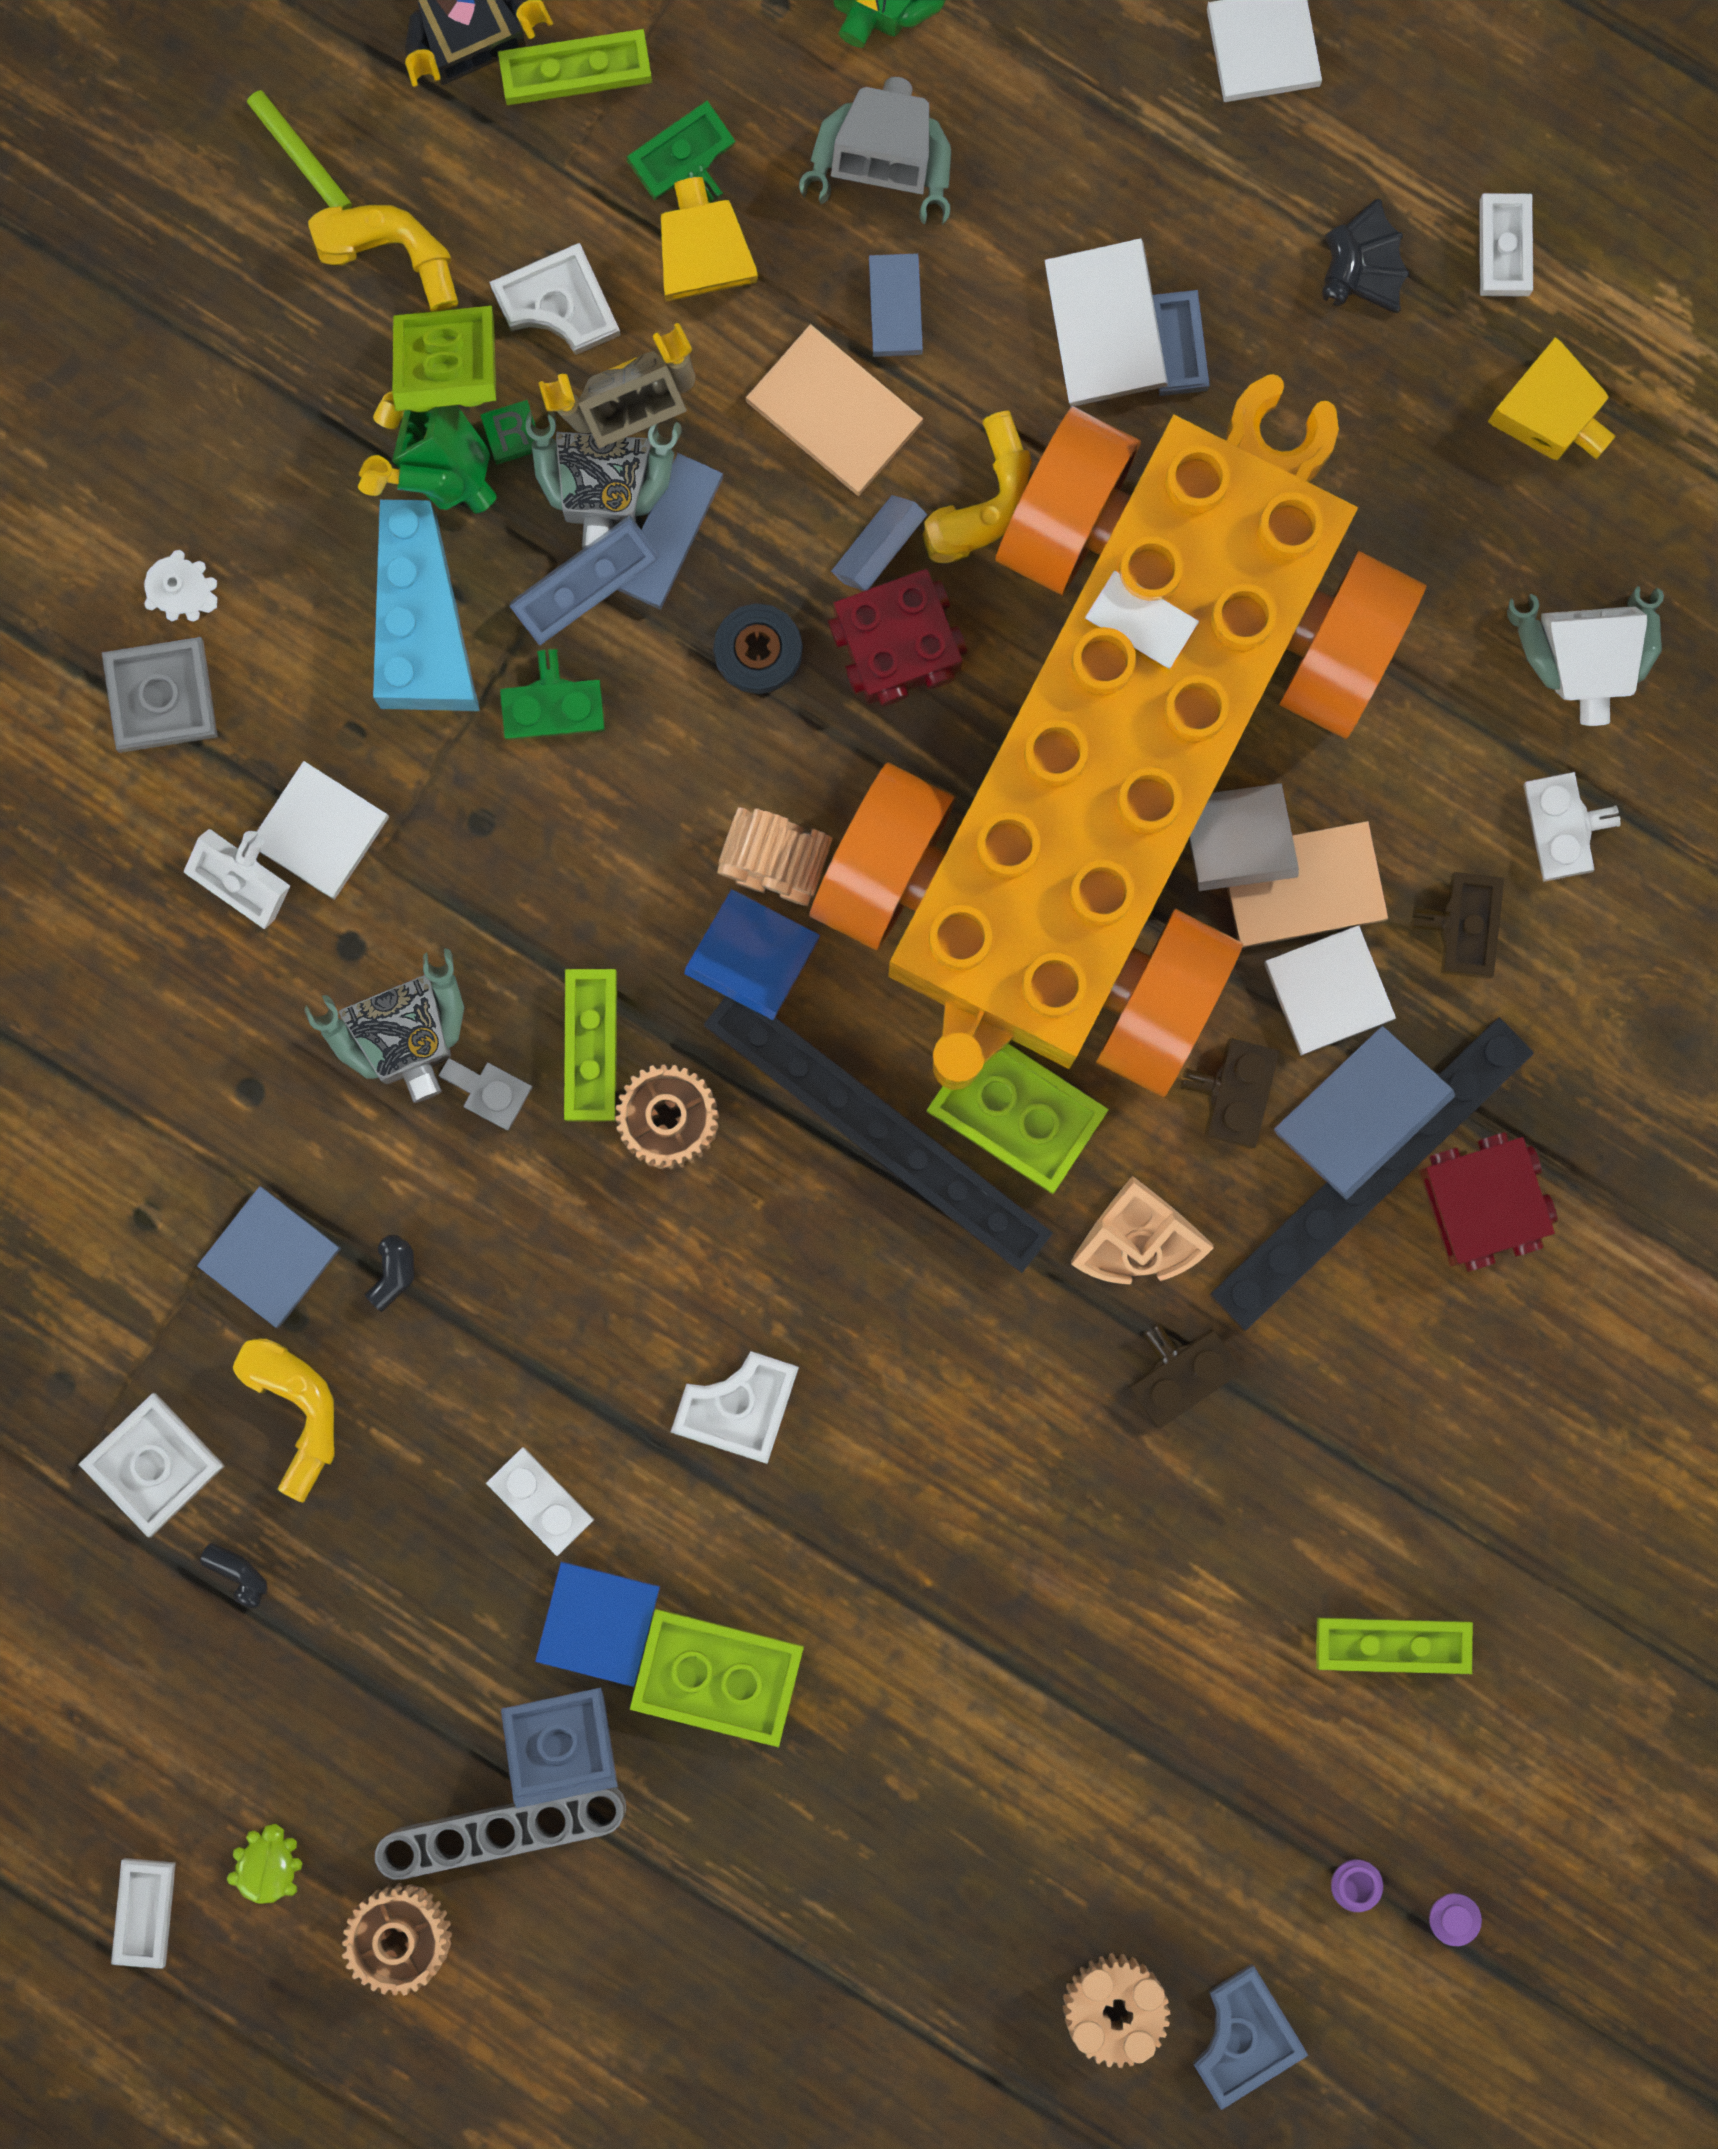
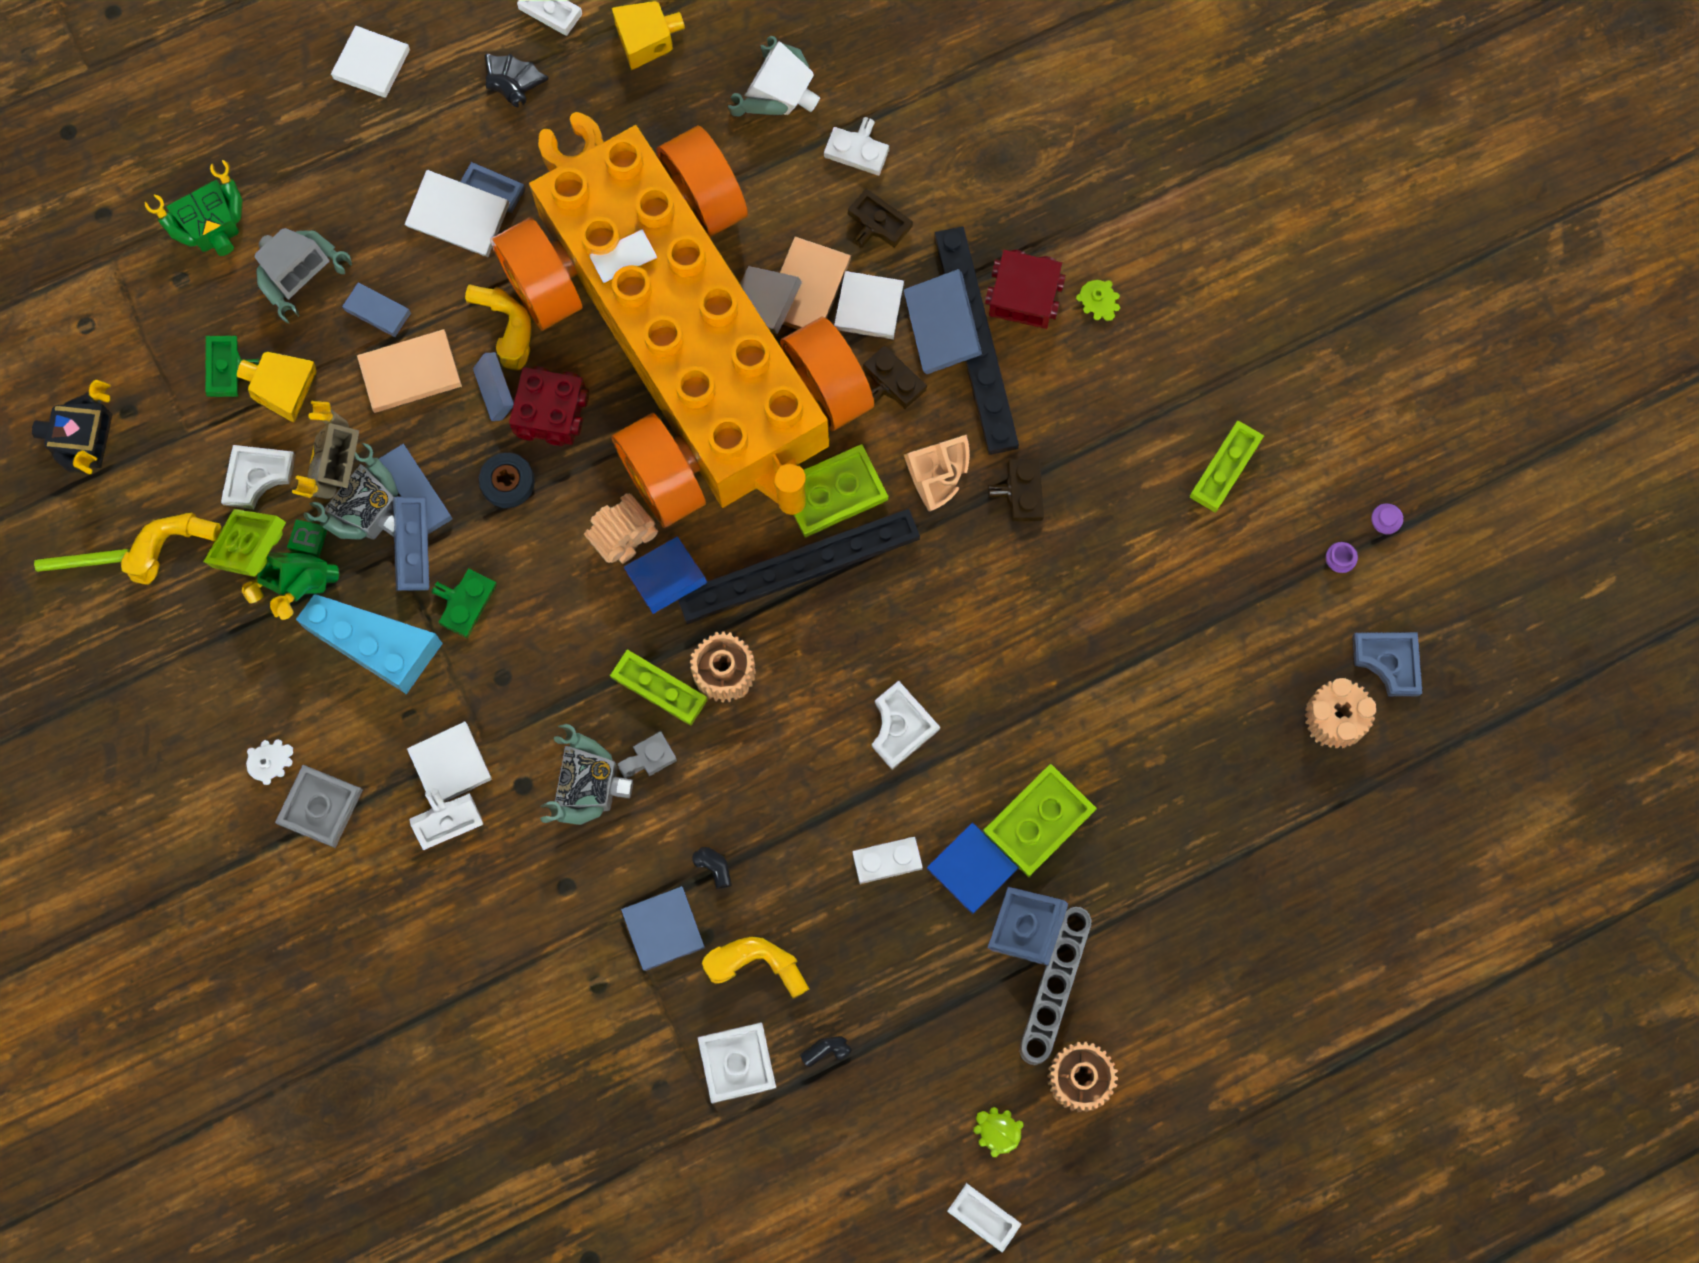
camera: 55 degrees left, 10 degrees down
lime plate [498,29,652,105] -> none
none -> lime piece [1076,280,1120,321]

